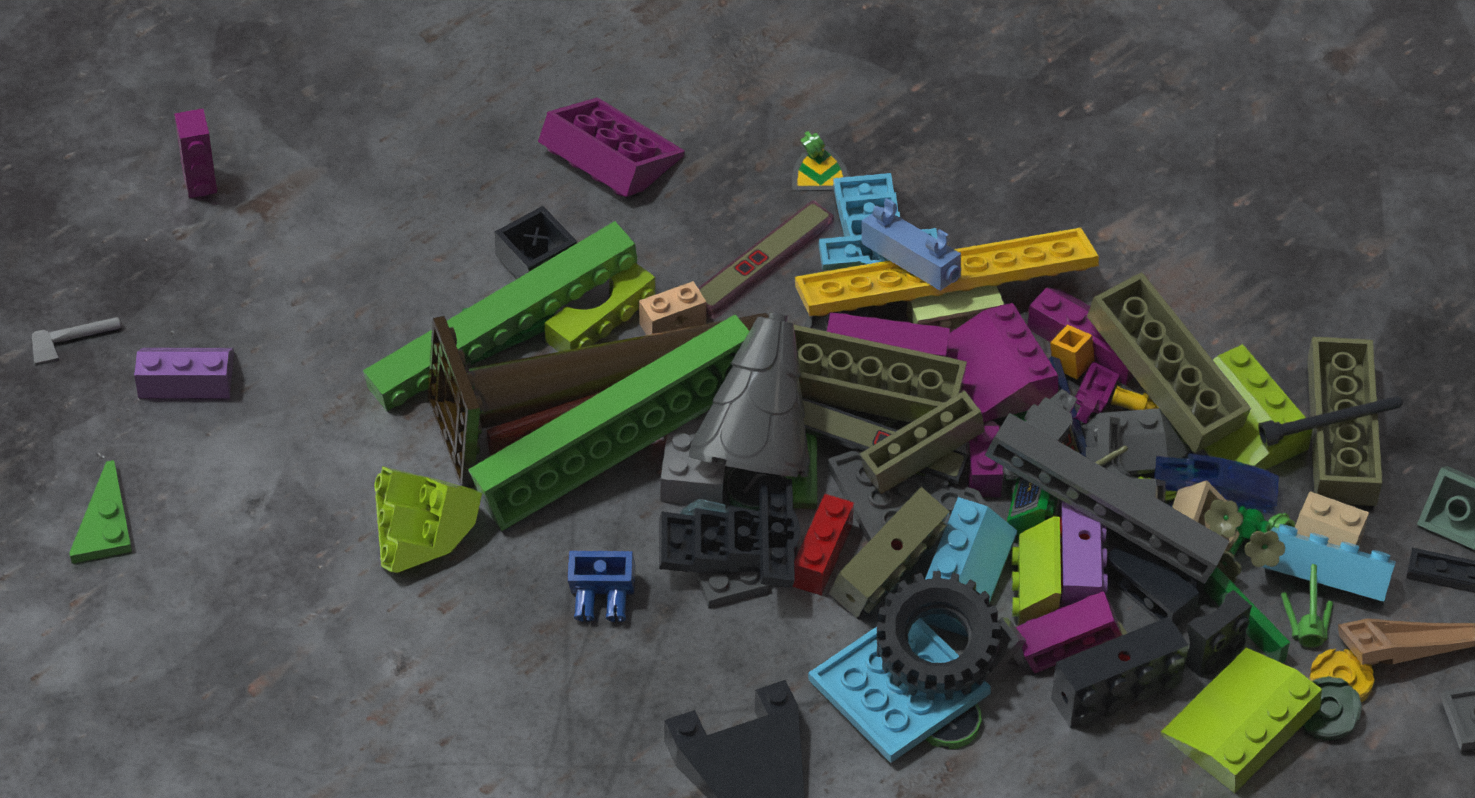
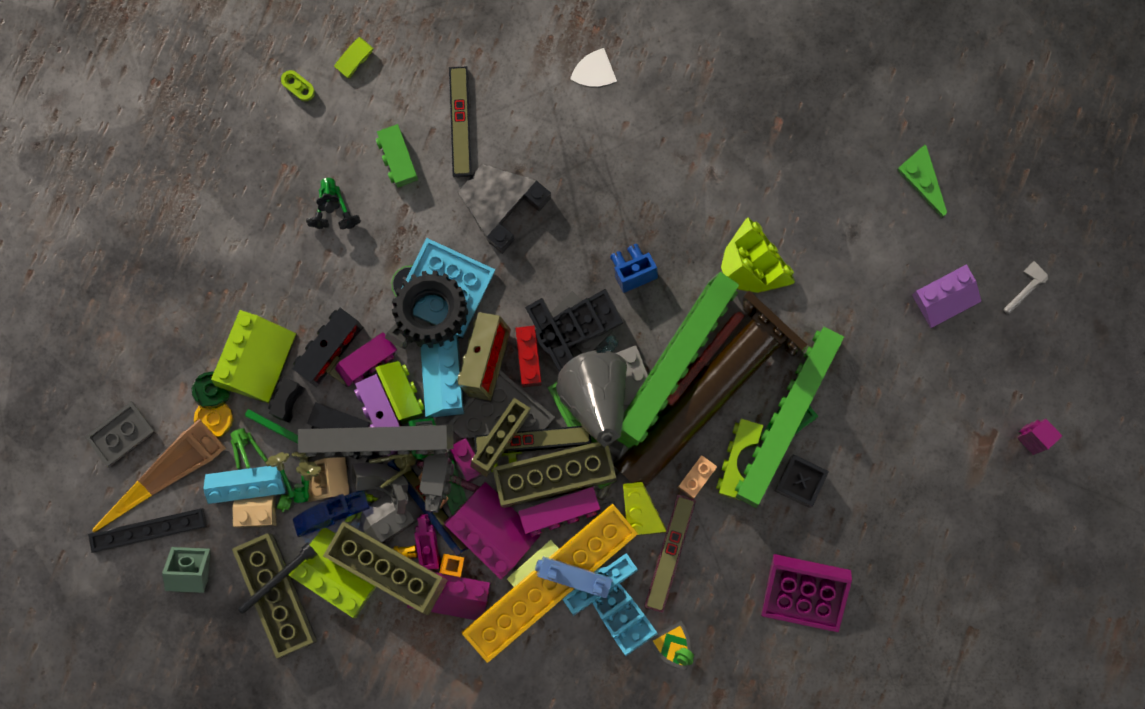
camera: 160 degrees right, 30 degrees up
none -> neon yellow wing [623,482,666,535]

